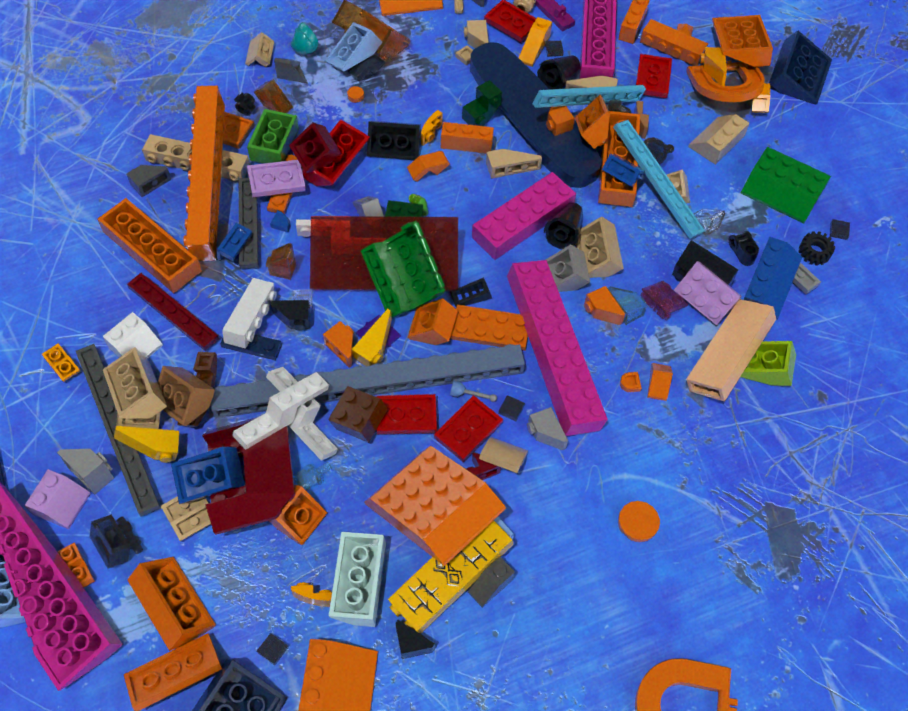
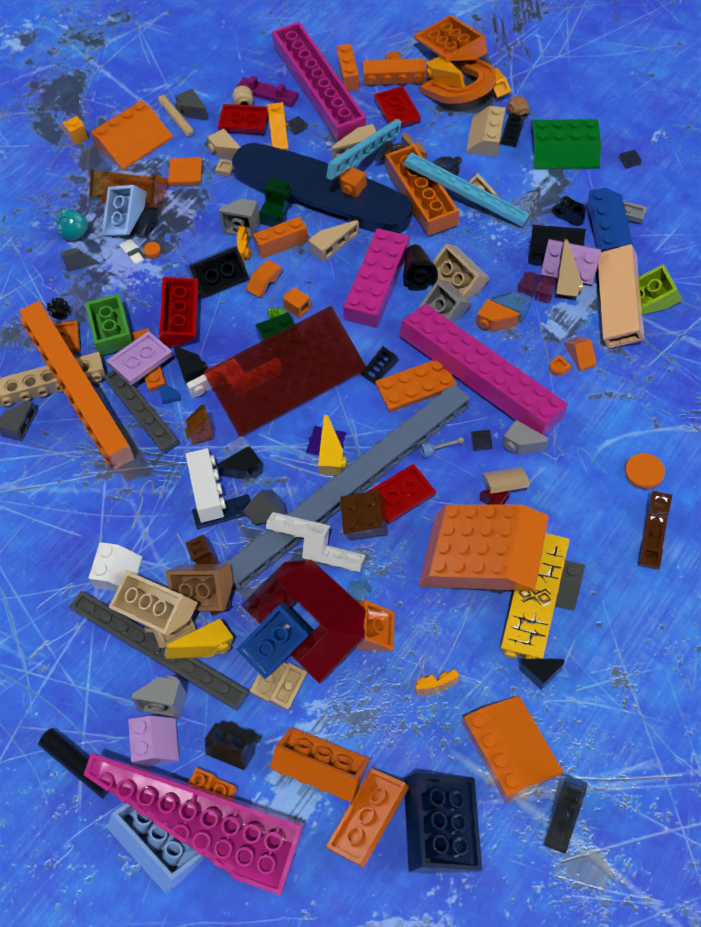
camera: 25 degrees left, 0 degrees up
light orange slope [42,343,80,382] -> none
orange brick [97,198,202,294] -> none
dark red plate [127,273,219,351] -> none
blue panel [217,222,252,261] -> none
white bracket [233,372,329,450] -> none
tan panel [245,32,274,67] -> none
clear orange slope [254,79,293,113] -> none
clear smoke tile [257,633,289,666] -> none
dark red slope [289,122,342,173] -> none
orange slope [323,321,354,368] -> none
light aqua slope [329,532,386,627] -> none
light grey slope [353,196,384,226] -> none
green slope [361,221,445,318] -> none
orange slope [407,298,458,345] -> none
red plate [434,395,503,462] -> none
black cone [537,55,580,90] -> none
orange slope [575,95,610,149] -> none
blue panel [602,154,645,187] -> none
dark blue slope [769,30,832,105] -> none
black tyre [798,231,835,266] -> none
none -> white sticker [119,239,146,264]
none -> orange tile [168,157,203,186]
none -> black slope [173,346,208,384]
none -> light grey slope [219,199,261,239]
none -> dark grey slope [243,490,286,526]
none -> orange brick [283,287,311,319]
none -> black slope [500,113,525,147]
none -> medium nougat head [507,96,530,119]
none -> tan slope [556,239,583,297]
none -> reddish brown slope [639,491,672,569]

